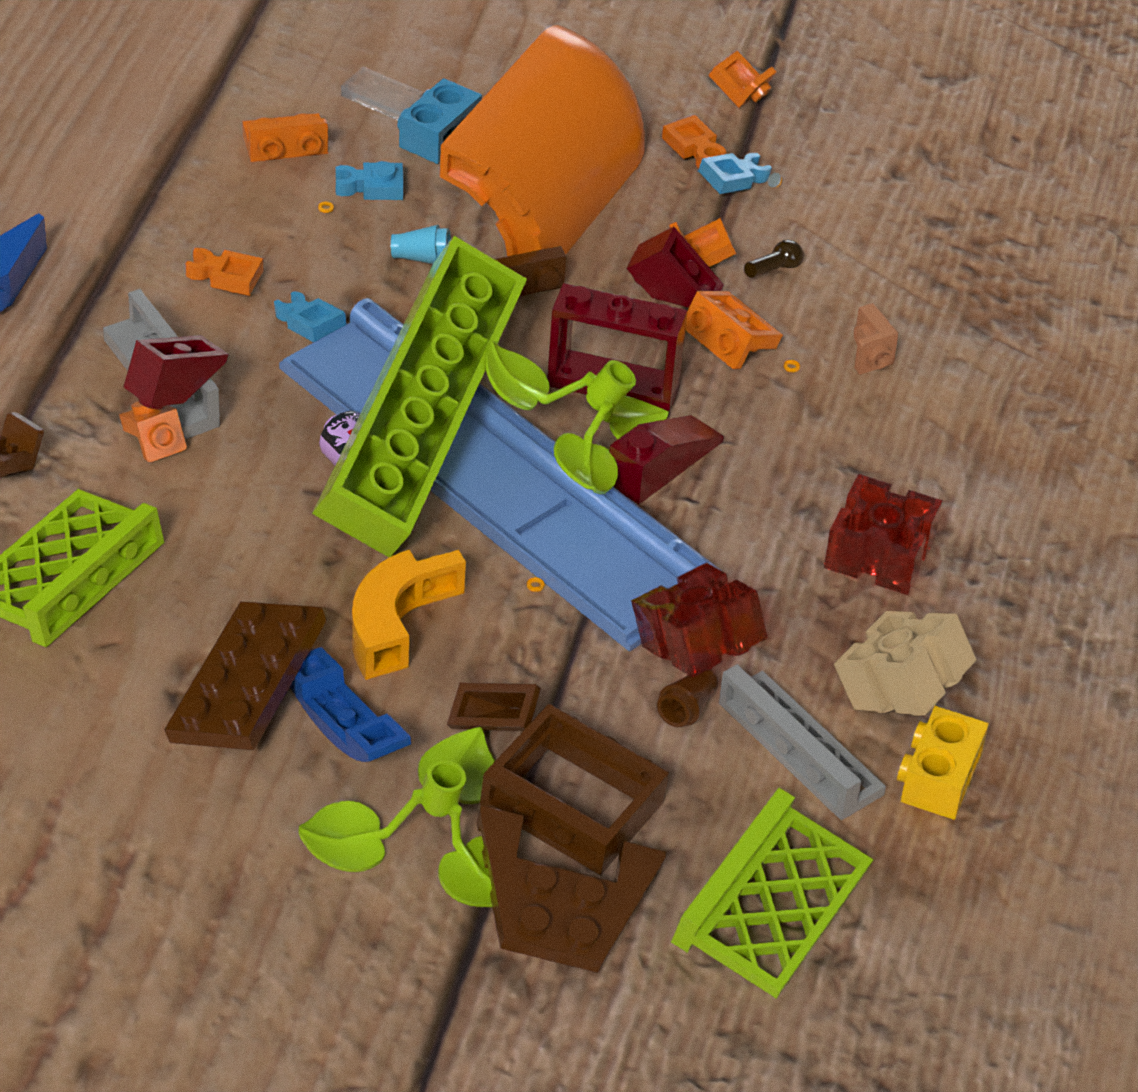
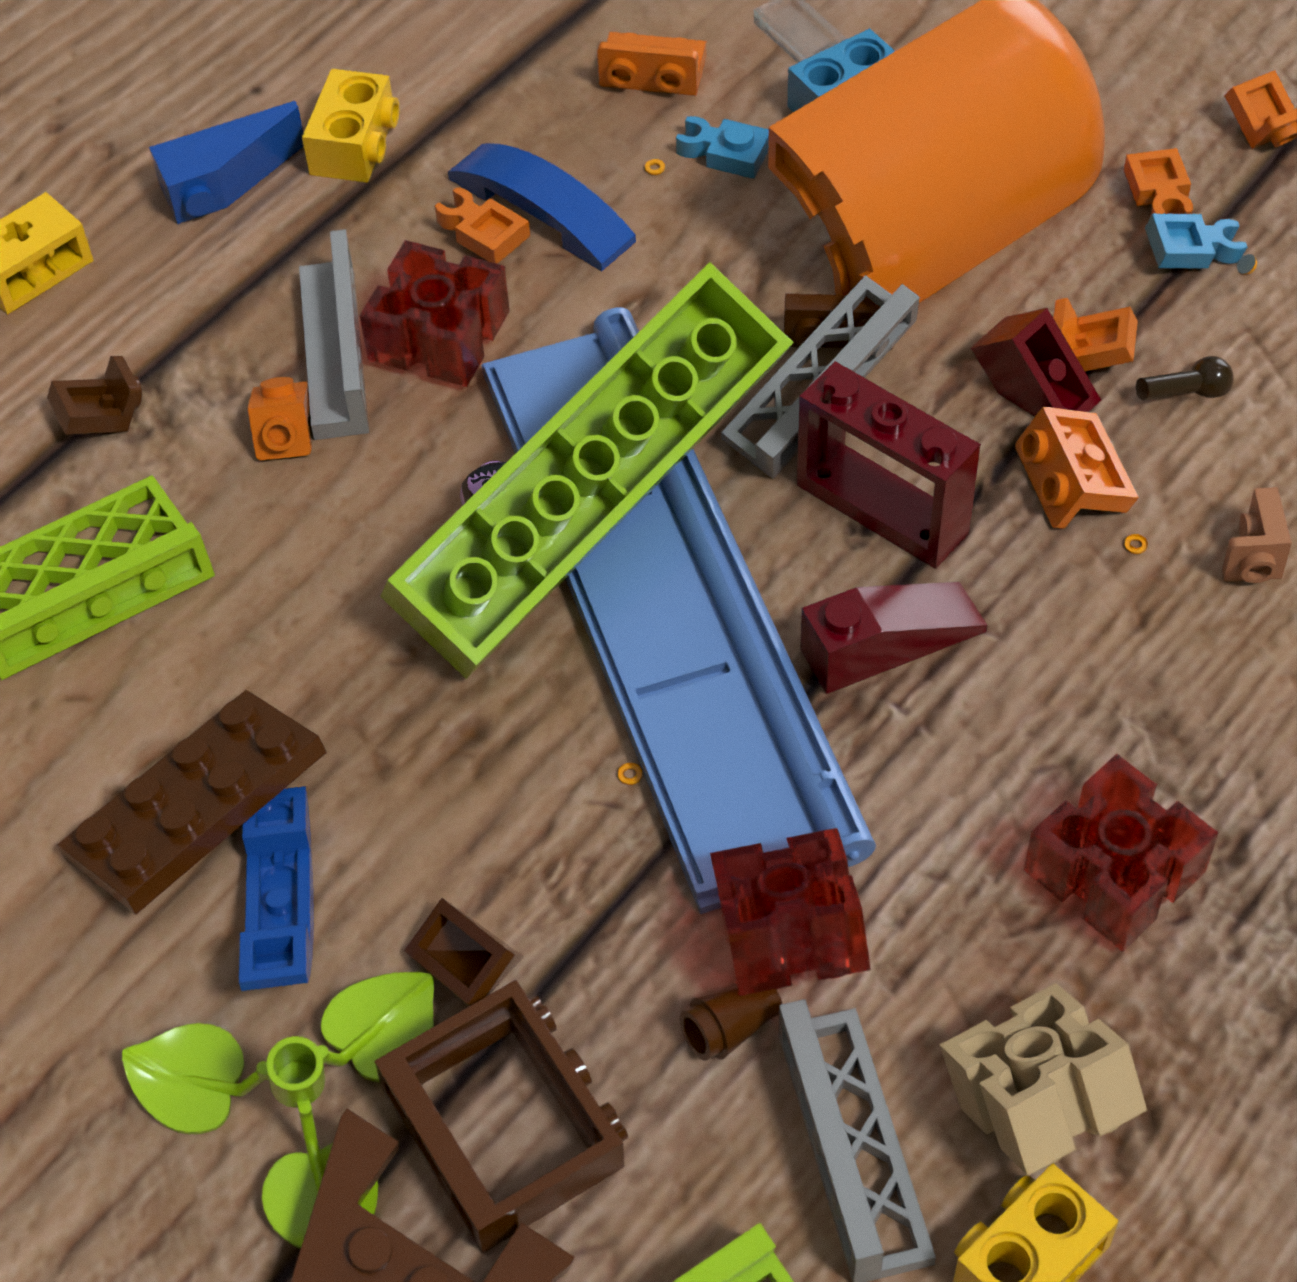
camera: 30 degrees right, 10 degrees up
dark red slope [123,335,229,409] -> none
dark azure plate [274,291,346,342] -> none
light orange arch [352,549,466,680] -> none
medium azure cone [391,225,451,264] -> none
lime plant [485,340,669,495] -> none
none -> yellow brick [302,68,400,183]
none -> clear red brick [359,240,510,387]
none -> blue slope [448,143,636,271]
none -> light grey fence [721,275,920,479]

